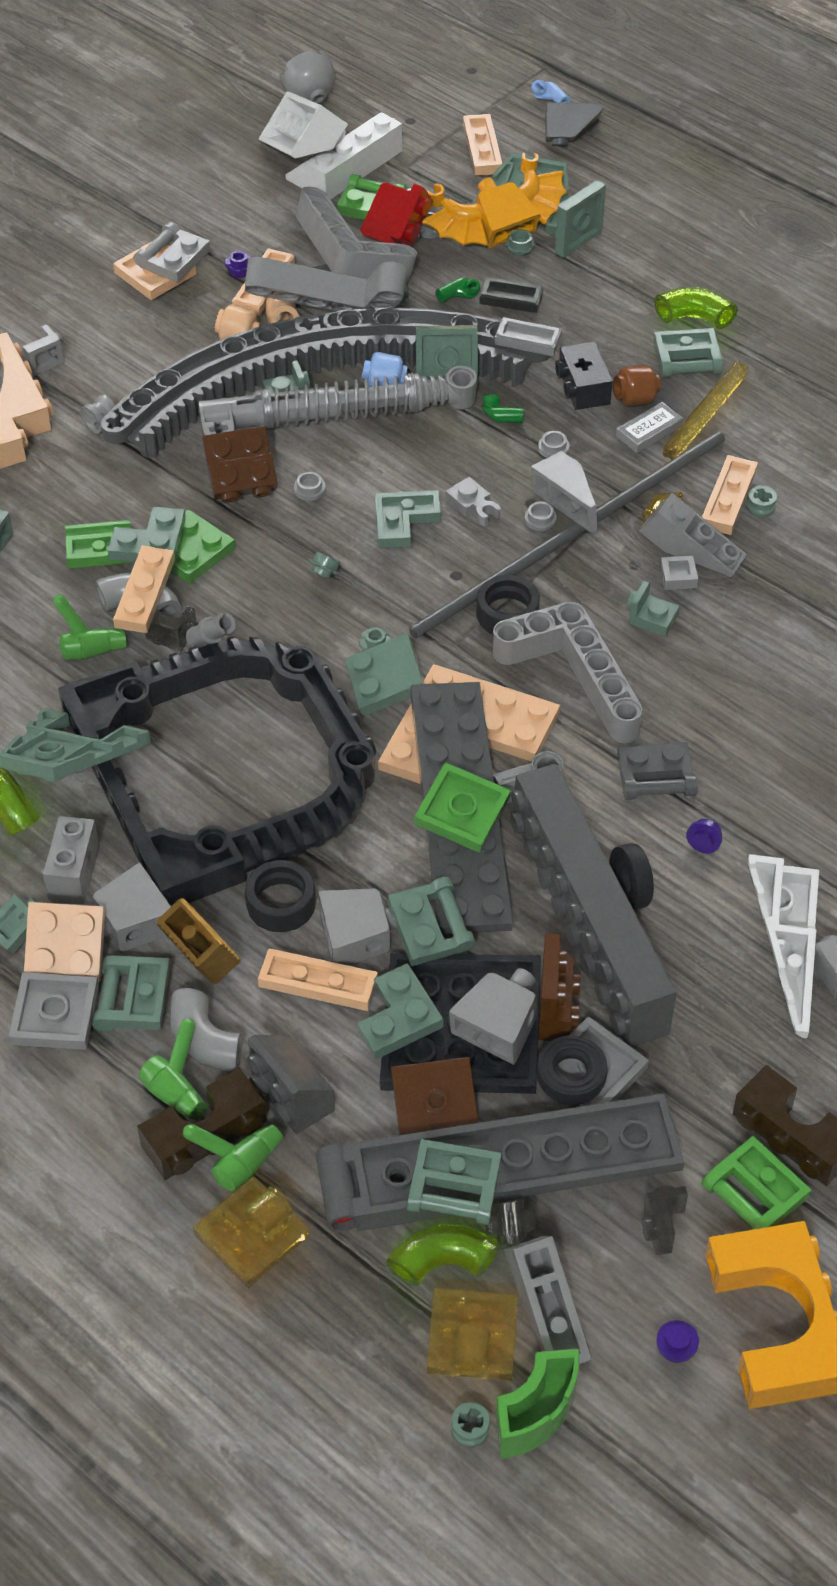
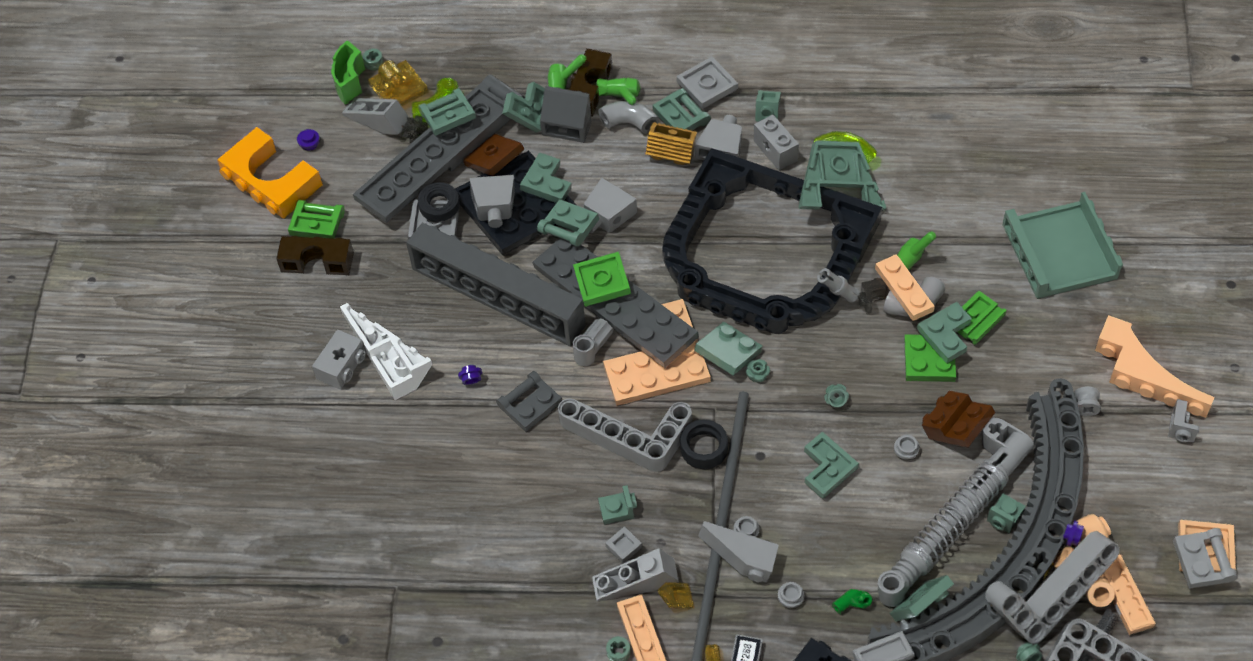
camera: 145 degrees right, 5 degrees up
light nougat plate [24,902,106,982] -> none
clear yellow plate [193,1177,309,1288] -> none
dark purple plate [224,251,251,278] -> none
black tyre [245,860,316,932] -> none
light nougat plate [258,948,378,1011] -> none
light blue head [361,352,407,387] -> none
light grey plate [445,477,501,527] -> none
reddish brown plate [538,933,581,1041] -> none
black tyre [609,843,654,910] -> none
clear smoke bracket [641,1186,688,1255] -> none
none -> sand green plate [502,82,545,132]
none -> dark purple plate [1063,520,1084,546]

